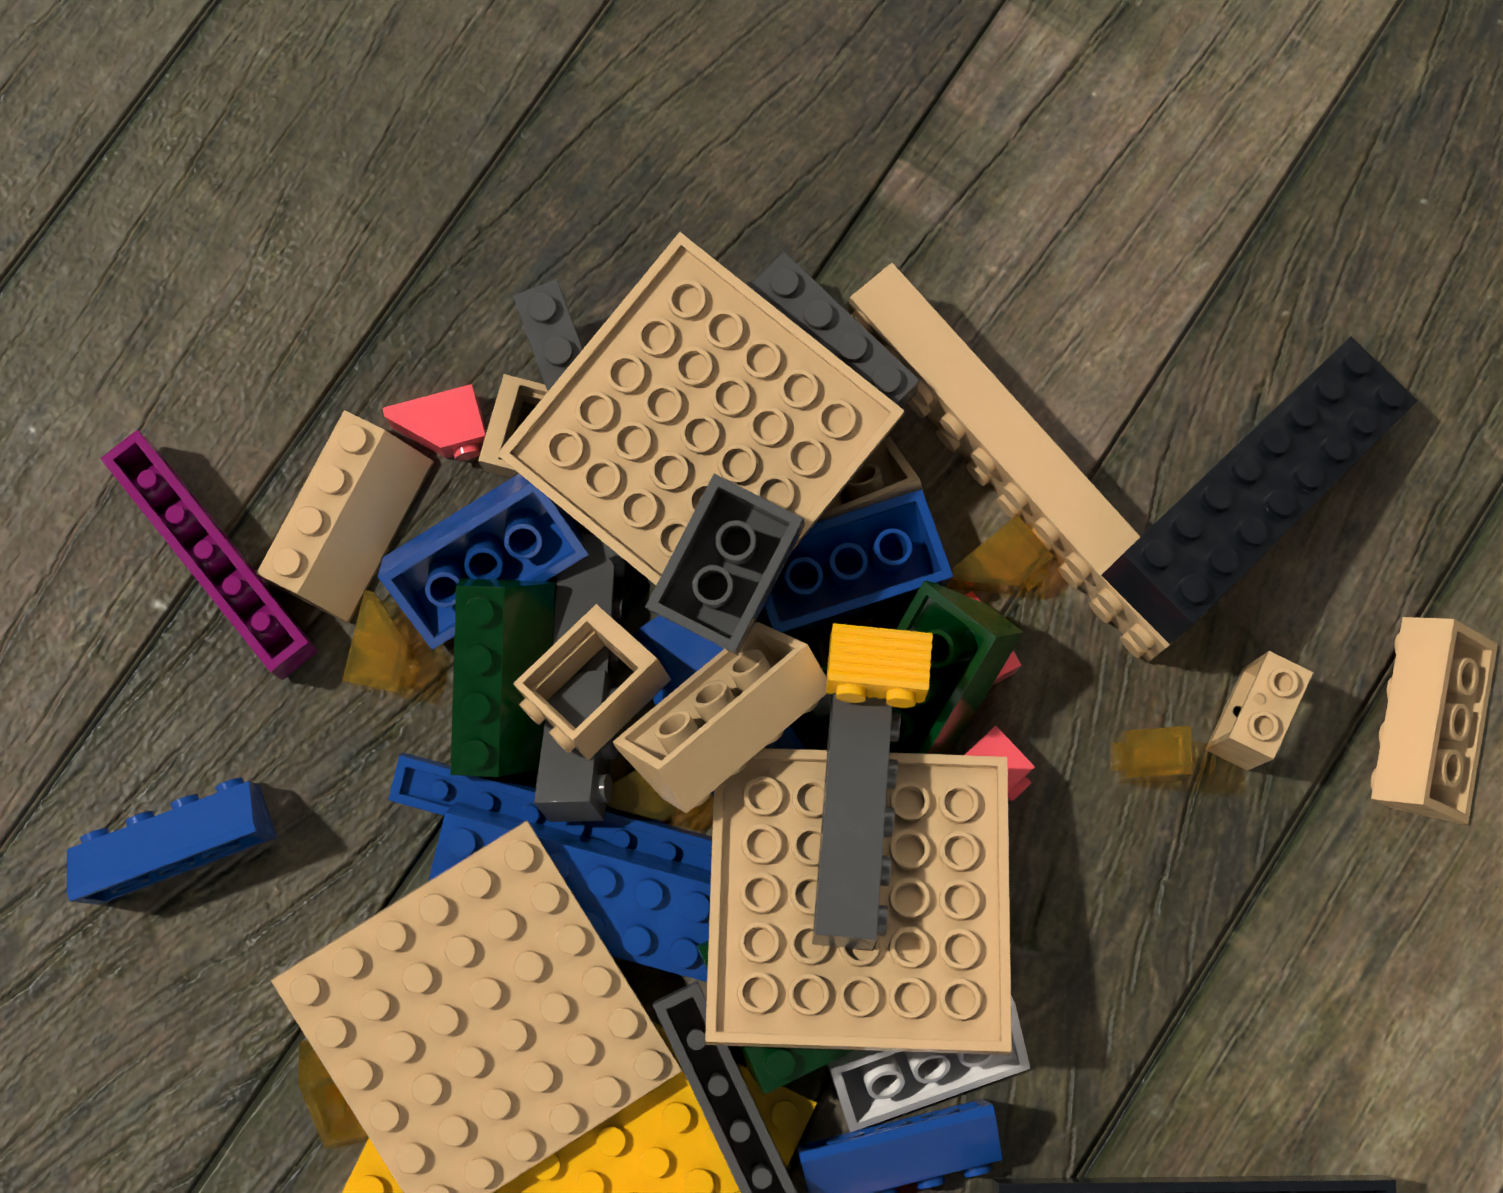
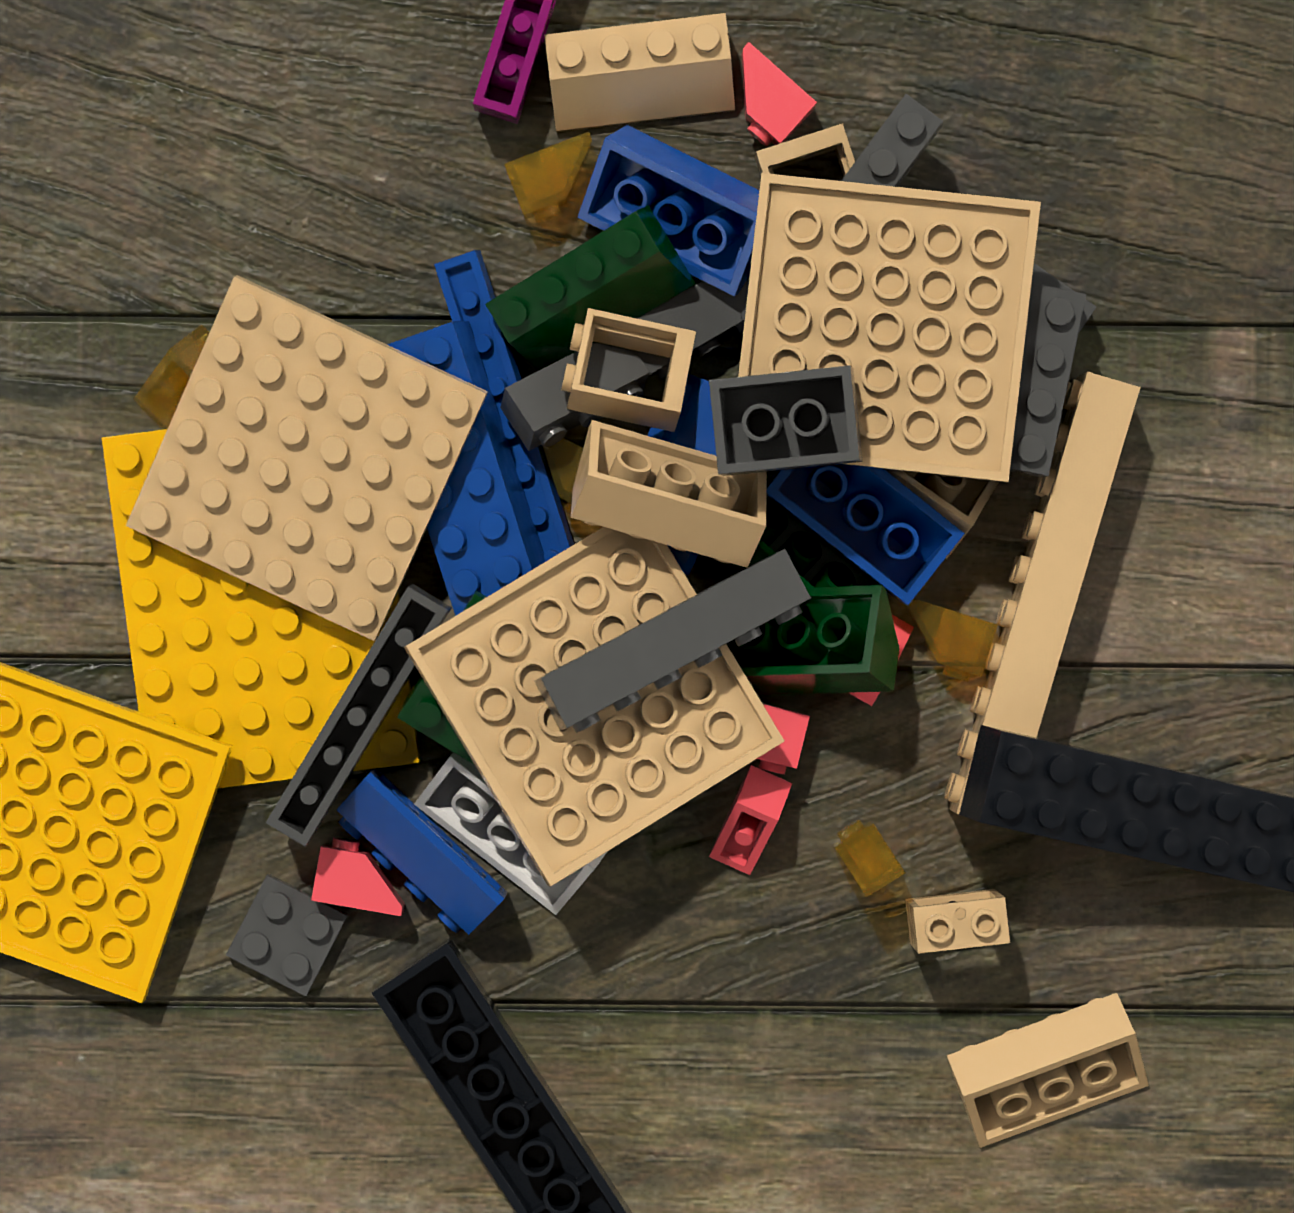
camera: 55 degrees right, 10 degrees up
blue slope [67,777,277,905] -> none
yellow brick [825,623,933,708] -> none
none -> coral slope [709,765,792,875]

